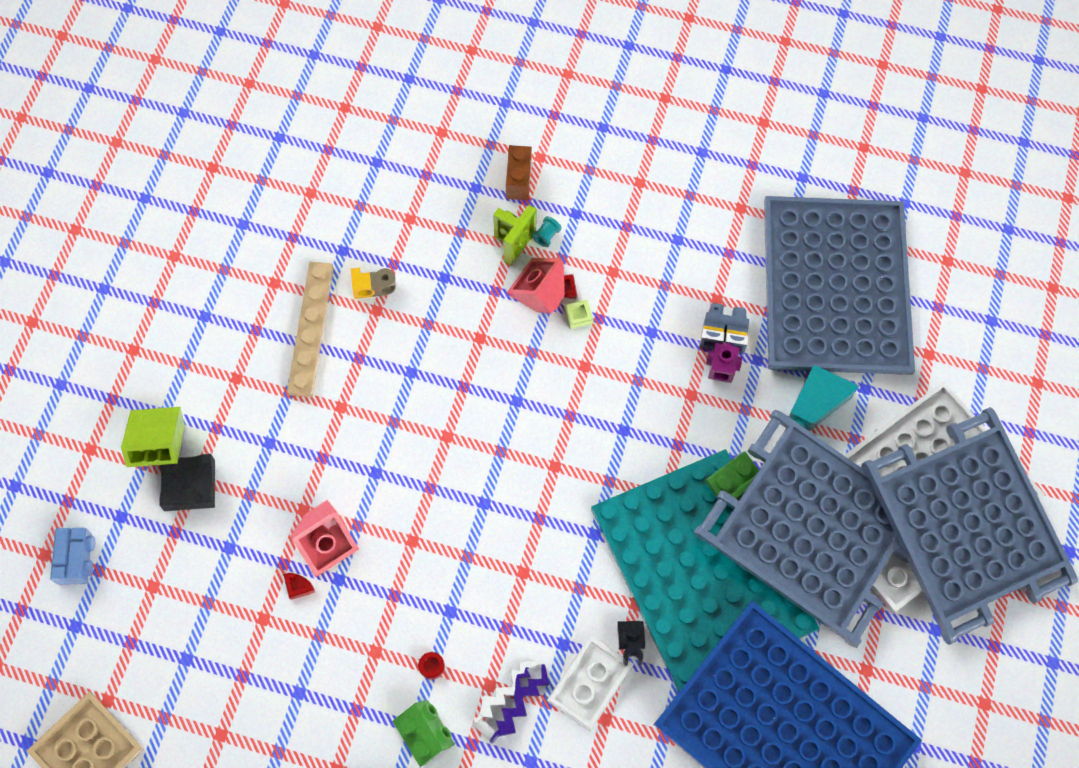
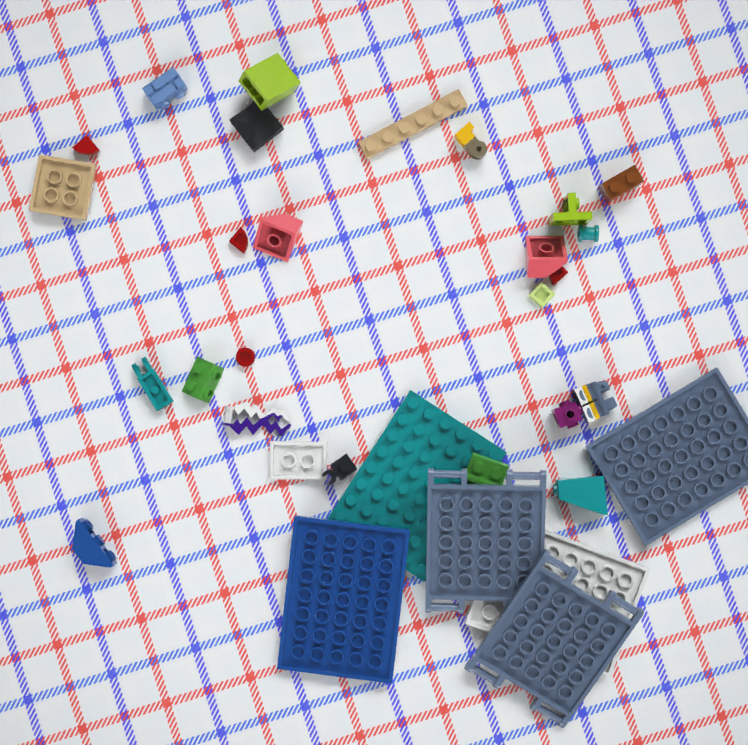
camera: 65 degrees right, 20 degrees up
none -> red tile [72,135,100,155]

